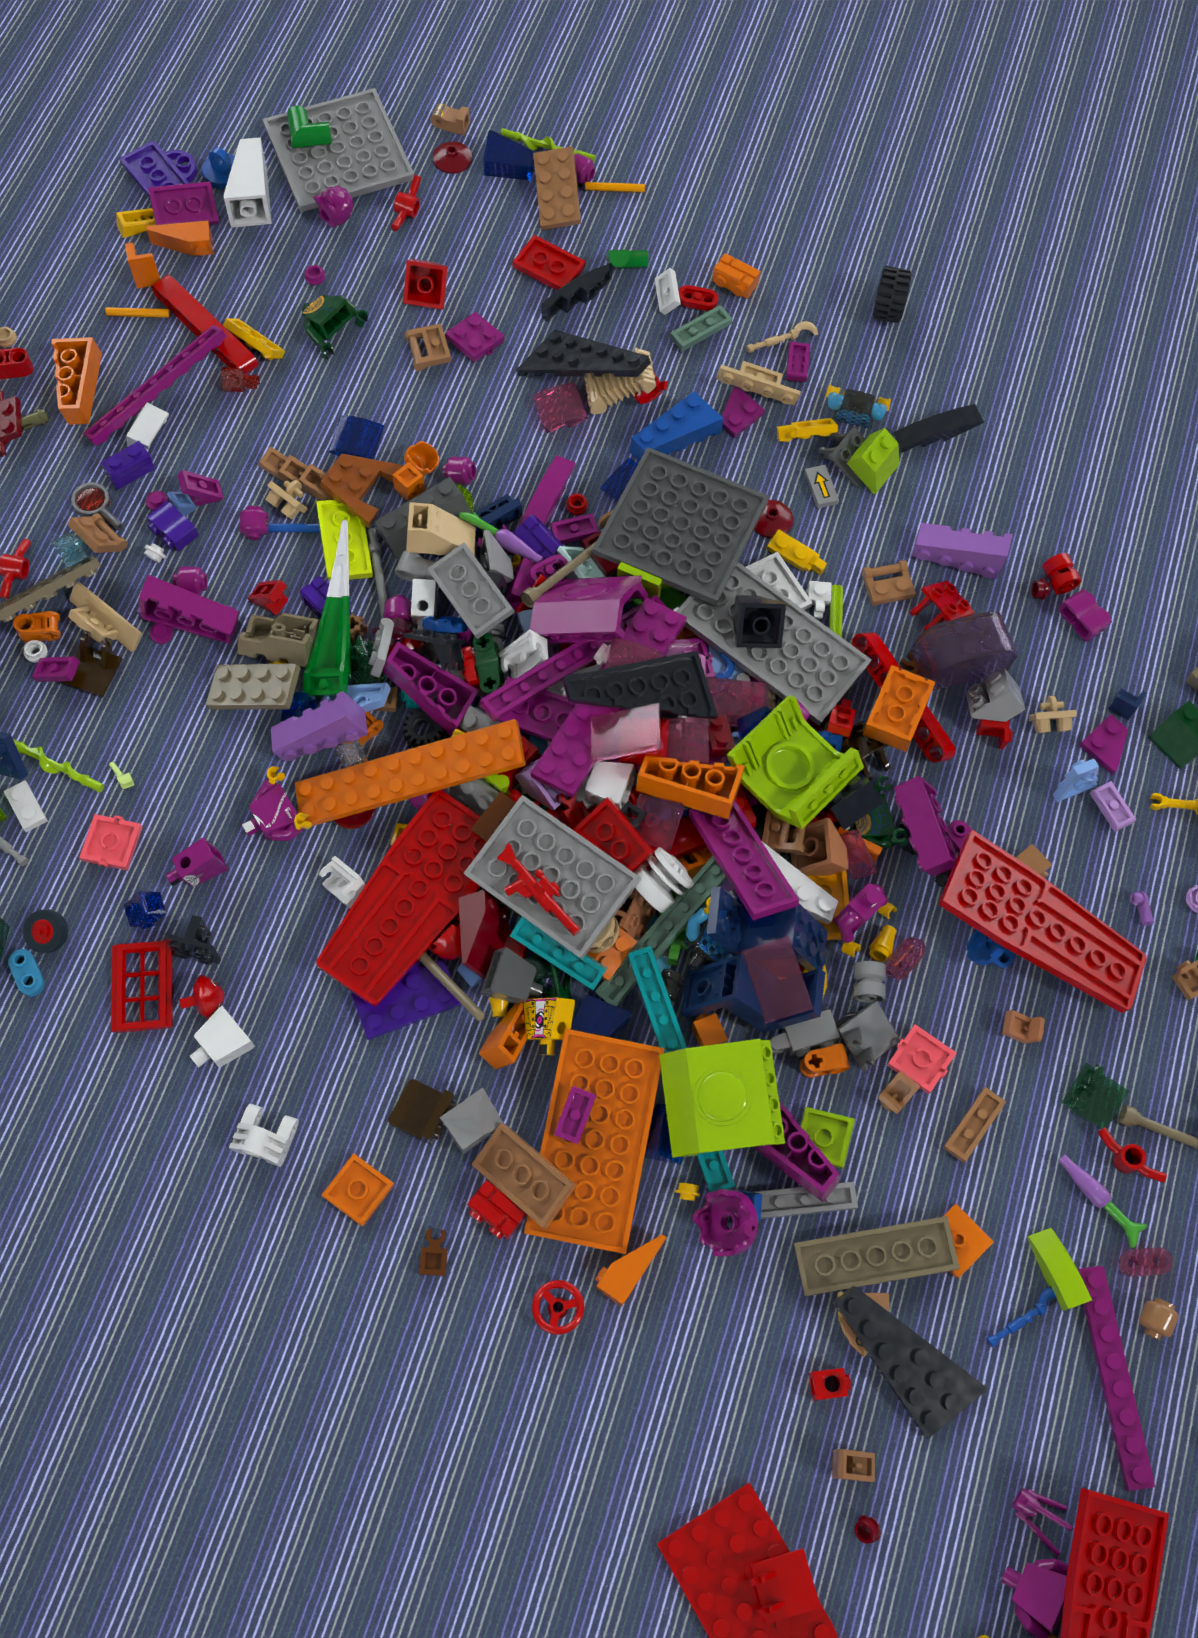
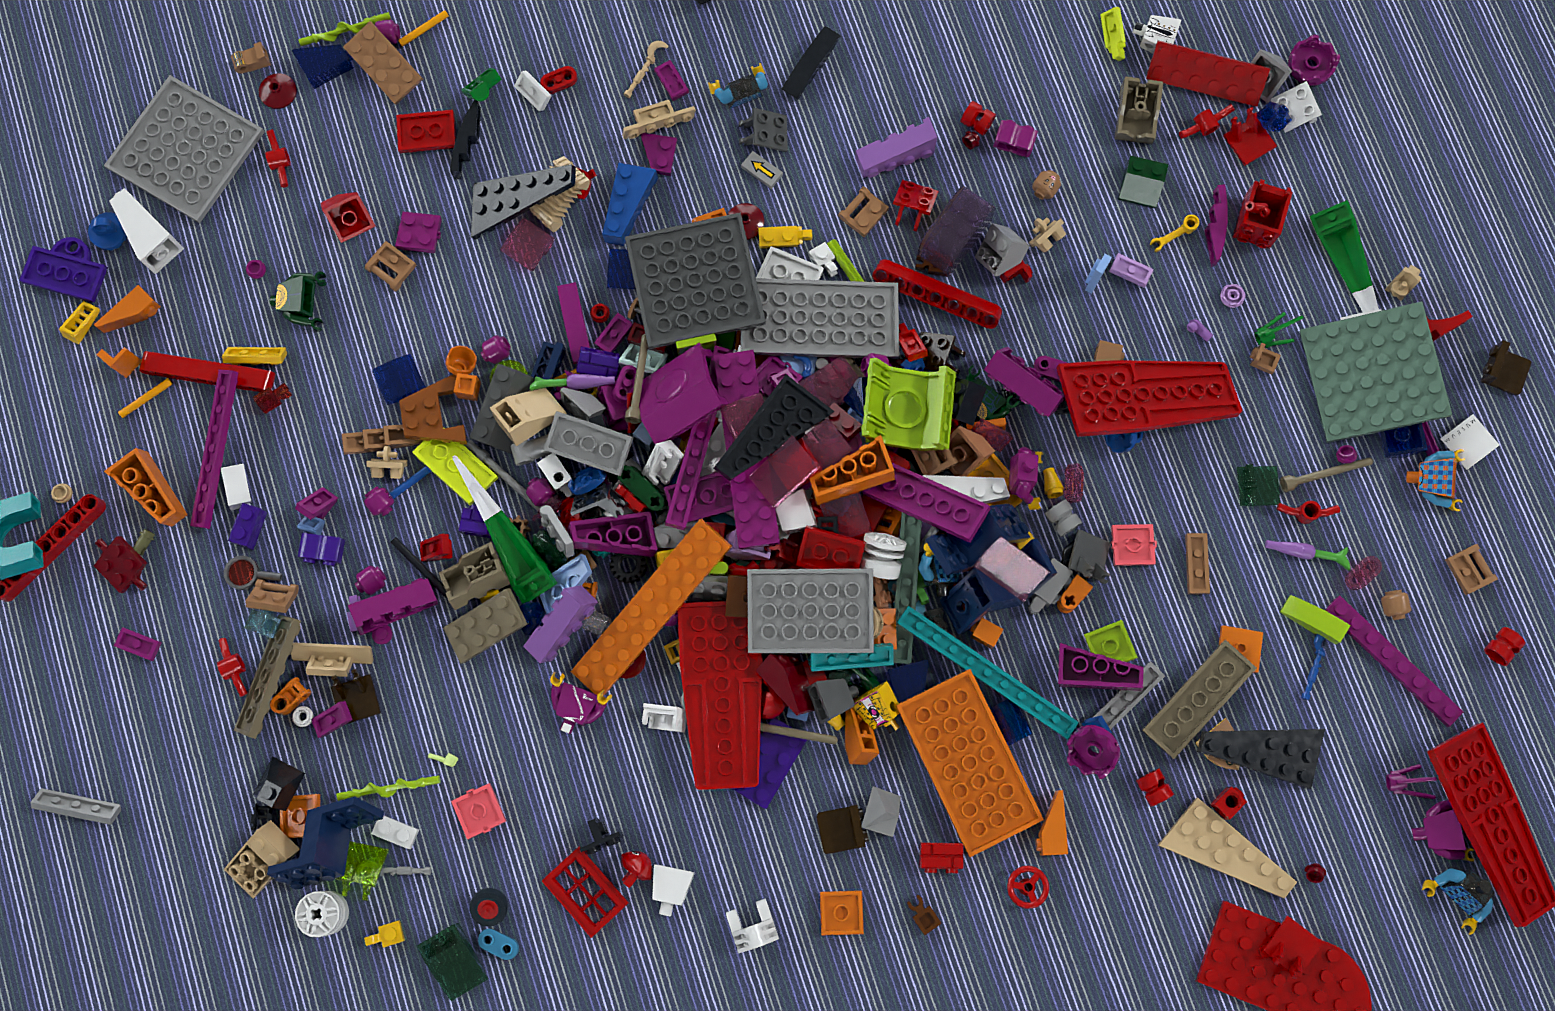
camera: 30 degrees left, 10 degrees up
clear blue brick [124,891,166,929] -> none
white plate [144,543,166,563] -> none
magenta plate [146,491,169,511] -> none
magenta plate [149,182,219,225] -> none
magenta torso [166,837,229,887] -> none
green brick [287,105,332,148] -> none
magenta animal [313,185,354,227] -> none
medium nougat plate [471,1123,577,1228] -> none
red piece [497,843,581,936] -> none
magenta plate [554,1086,596,1144] -> none
white plate [593,643,613,665] -> none
lime panel [659,1039,785,1158] -> none
sand green plate [670,305,733,352] -> none
yellow plate [675,1183,700,1201] -> none
orange brick [712,253,761,299] -> none
black slope [734,595,786,648] -> none
yellow hinge [777,418,838,442] -> none
medium nougat slope [832,1449,875,1482] -> none
lime slope [847,428,899,494] -> none
orange piece [863,665,936,752] -> none
medium nougat bracket [878,1070,920,1114] -> none
nougat bracket [1002,1010,1045,1044] -> none
magenta wing [1079,715,1128,775] -> none
dark blue panel [1108,688,1147,720] -> none
none -> black bar [391,537,447,598]
none -> medium nougat head [1032,170,1061,200]
none -> red wheel [1136,768,1174,807]
none -> tan wing [1157,798,1297,898]

